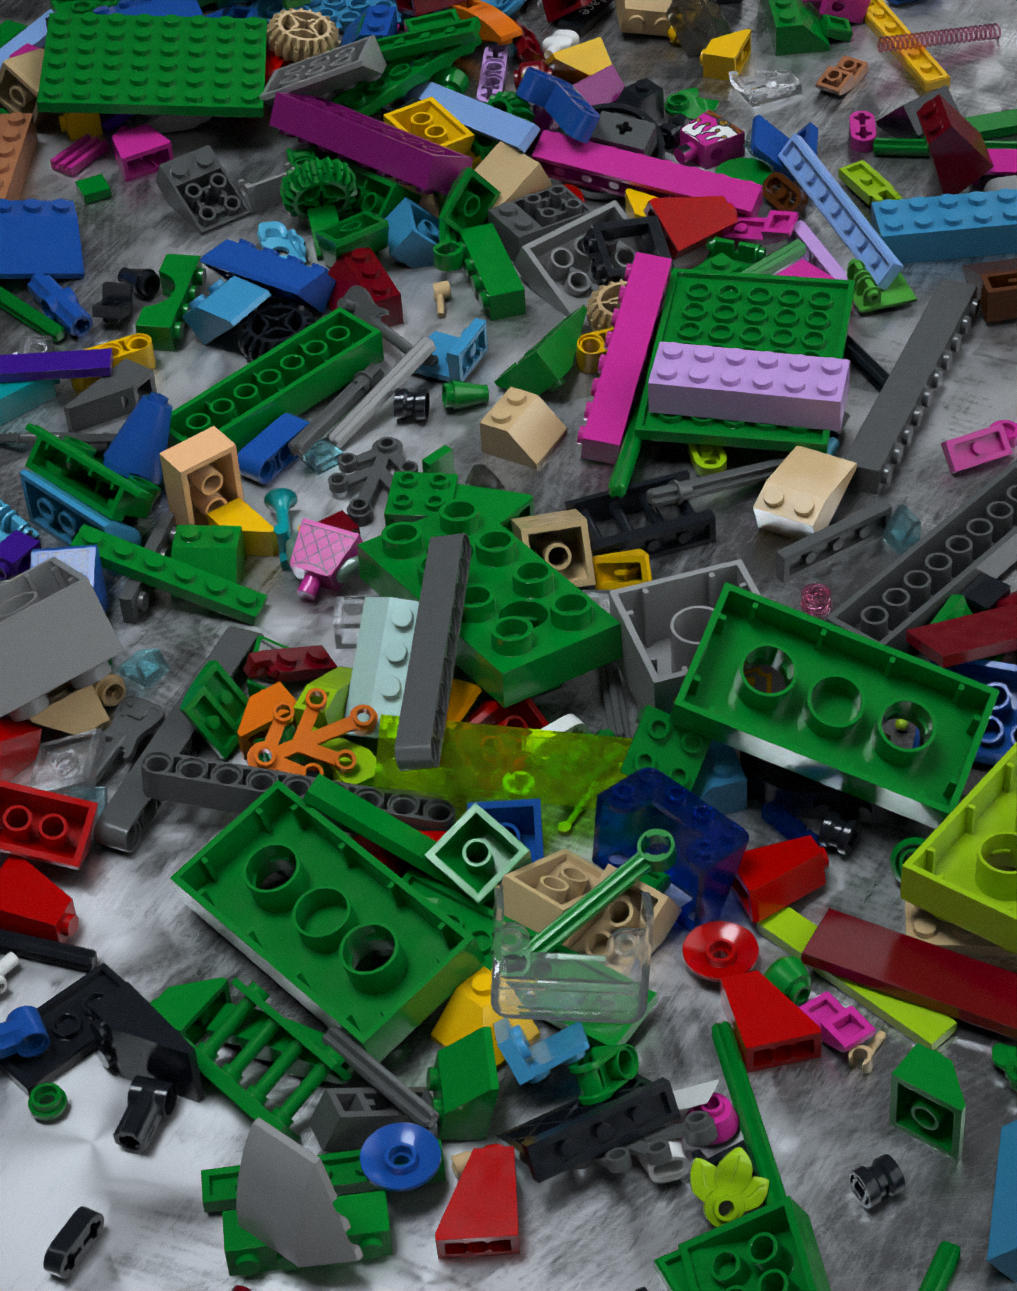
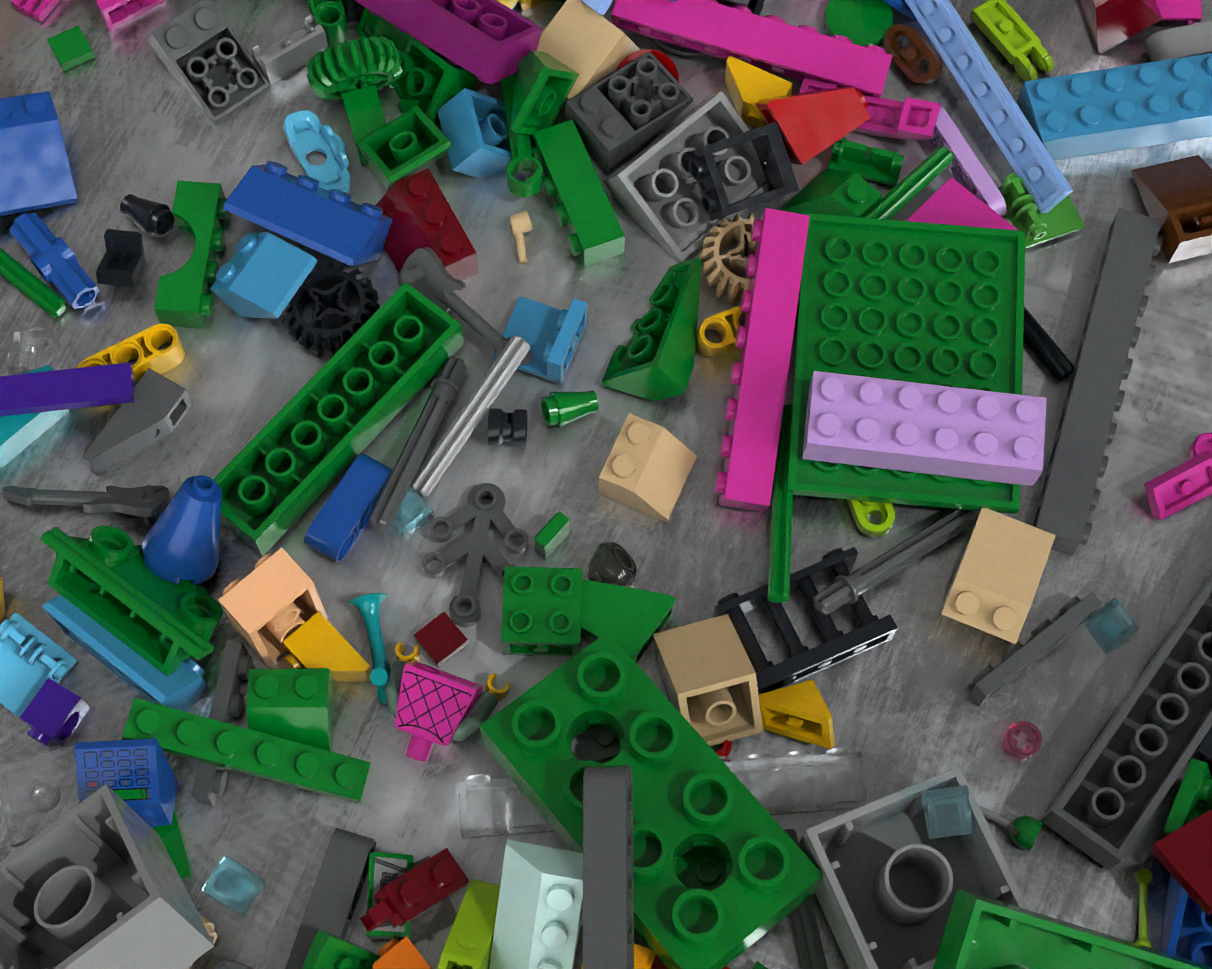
camera: 10 degrees left, 25 degrees up
none -> clear light blue slope [921,785,973,839]

